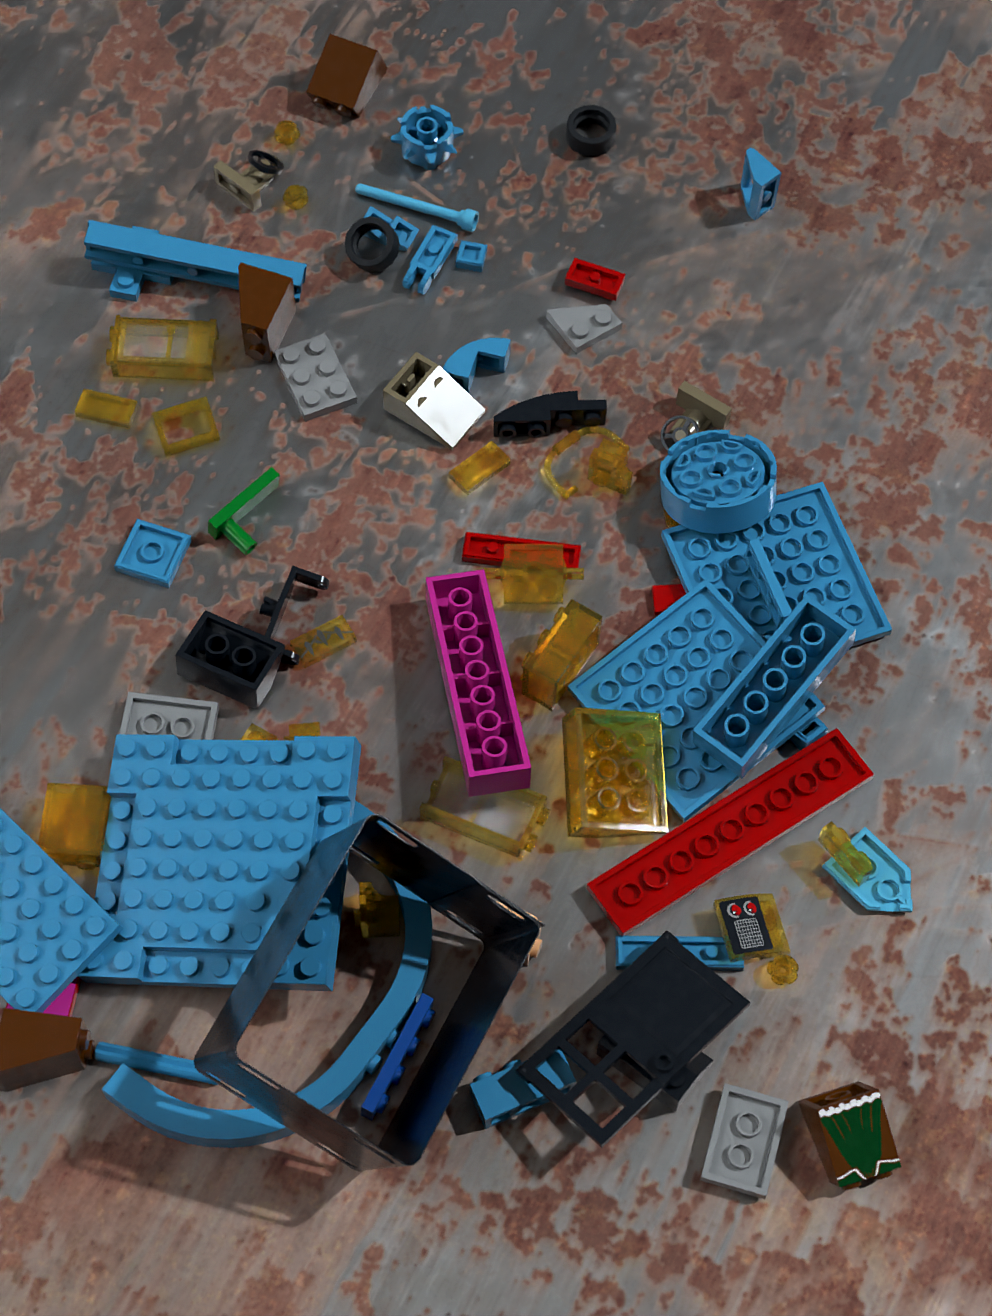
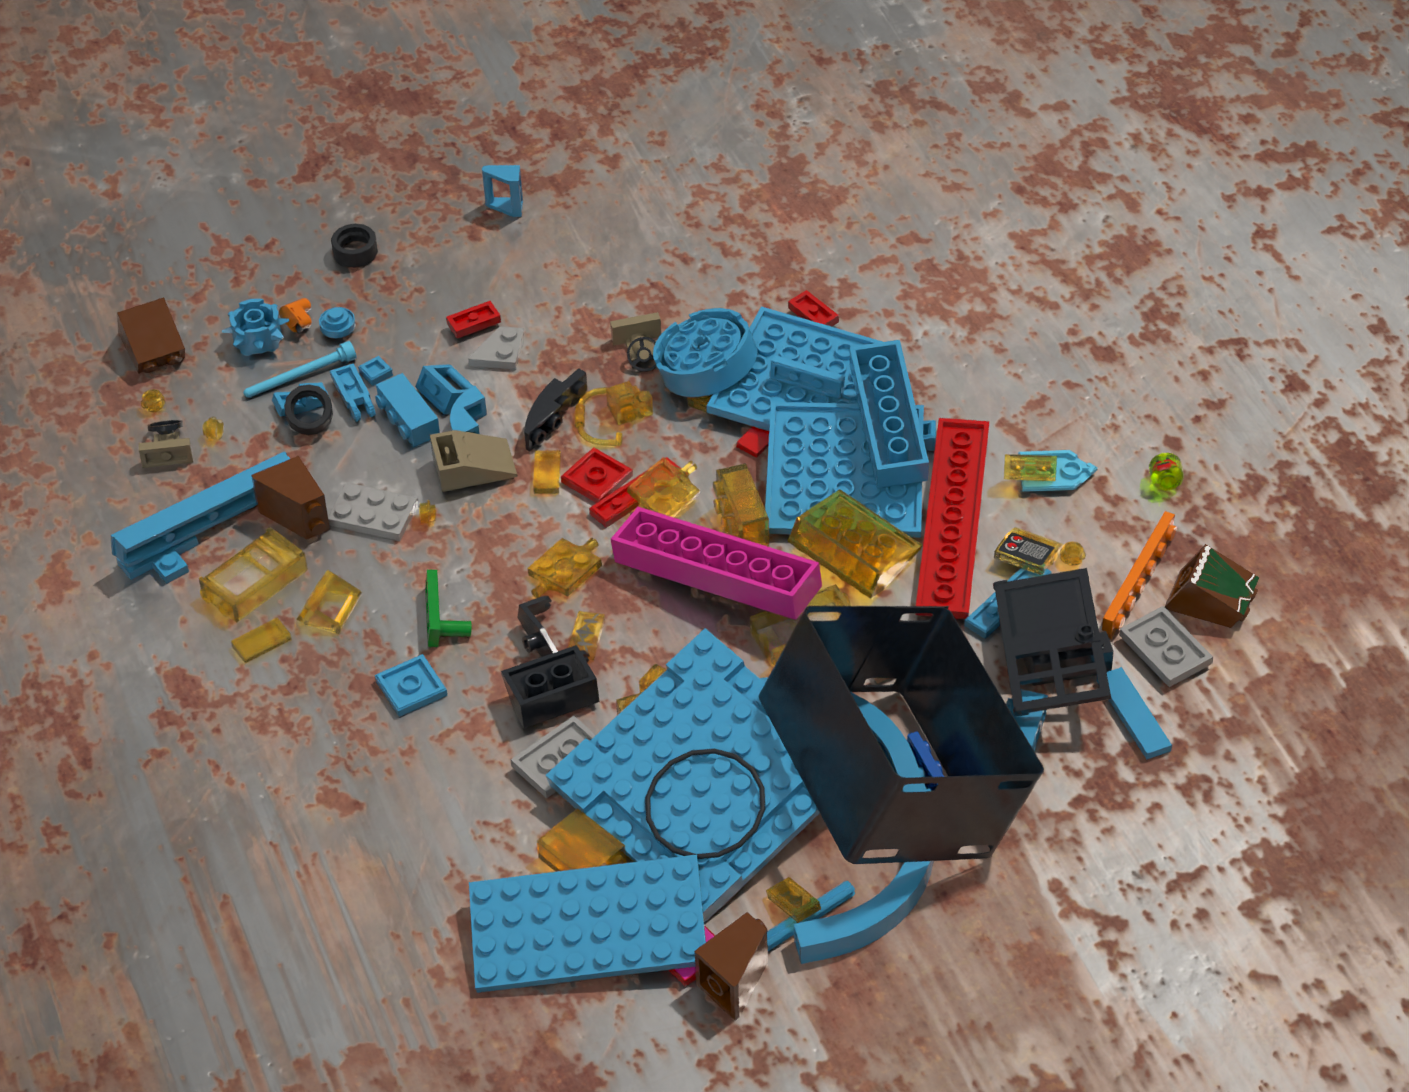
camera: 45 degrees left, 15 degrees down
none -> orange piece [279,298,312,334]
none -> dark azure plate [319,307,356,338]
none -> dark azure brick [375,373,440,447]
none -> dark azure tile [415,364,473,414]
none -> clear yellow plate [419,500,436,526]
none -> clear yellow plate [527,538,602,598]
none -> red tile [561,447,633,503]
none -> black piece [645,748,765,859]
none -> clear yellow tile [766,877,821,923]
none -> red plate [788,290,839,327]
none -> dark azure tile [1097,667,1172,760]
none -> orange plate [1102,511,1177,639]
none -> clear neon green head [1149,452,1184,491]

